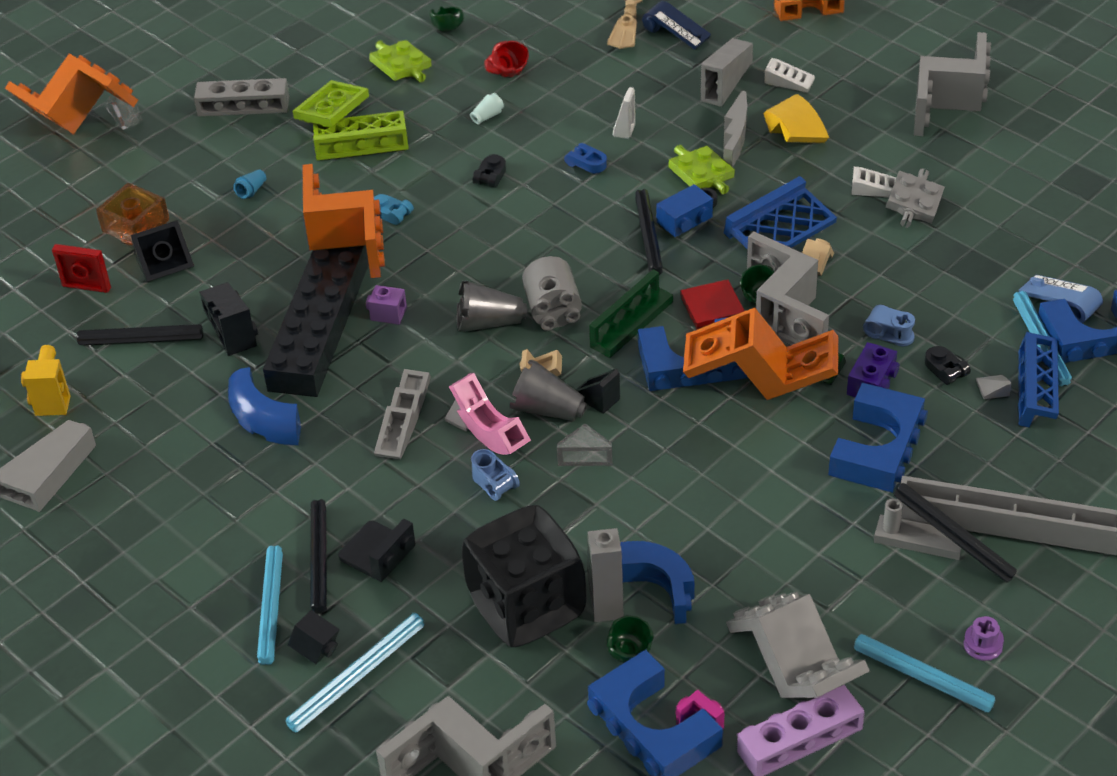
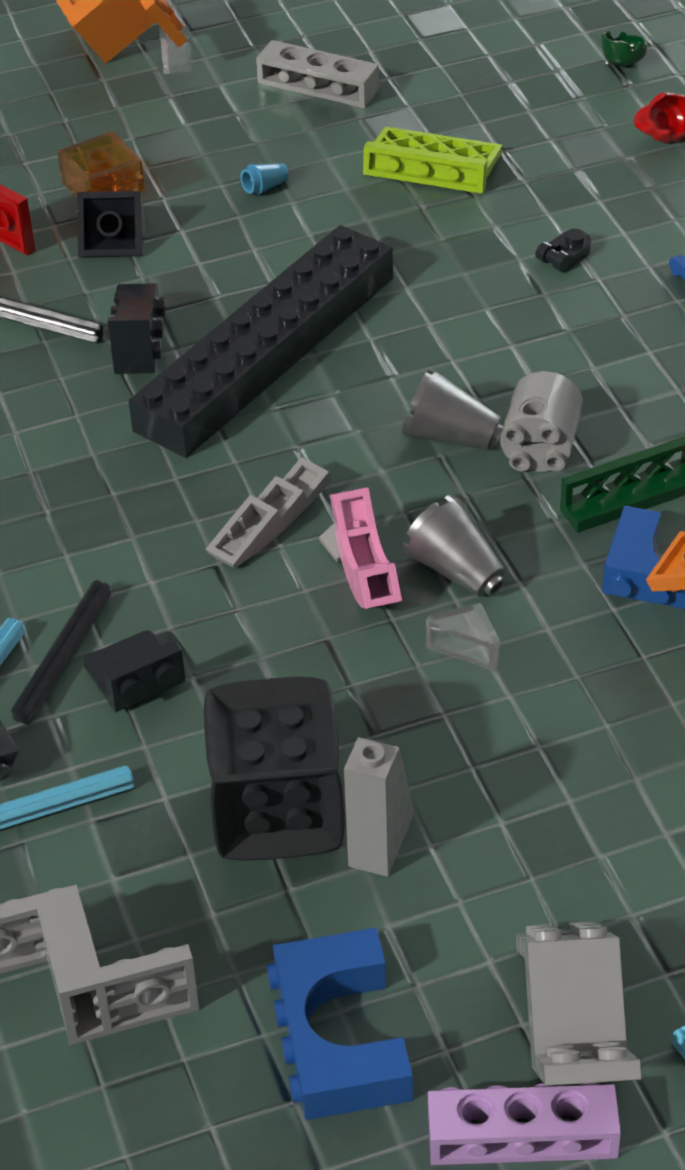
camera: 25 degrees right, 0 degrees up
blue brick [228,367,301,445] -> none
lime plate [293,80,369,127] -> none
orange bracket [303,164,385,278] -> none
medium lavender brick [366,285,407,325] -> none
lime plate [370,40,431,82] -> none
dark azure plate [374,194,414,225] -> none
light aqua cone [470,93,504,124] -> none
medium blue piece [471,449,520,501] -> none
tan bracket [520,349,562,376] -> none
black slope [576,368,620,414] -> none
dark green hair [607,615,654,663] -> none
blue arch [620,541,695,624] -> none
dark pink bracket [676,690,725,730] -> none

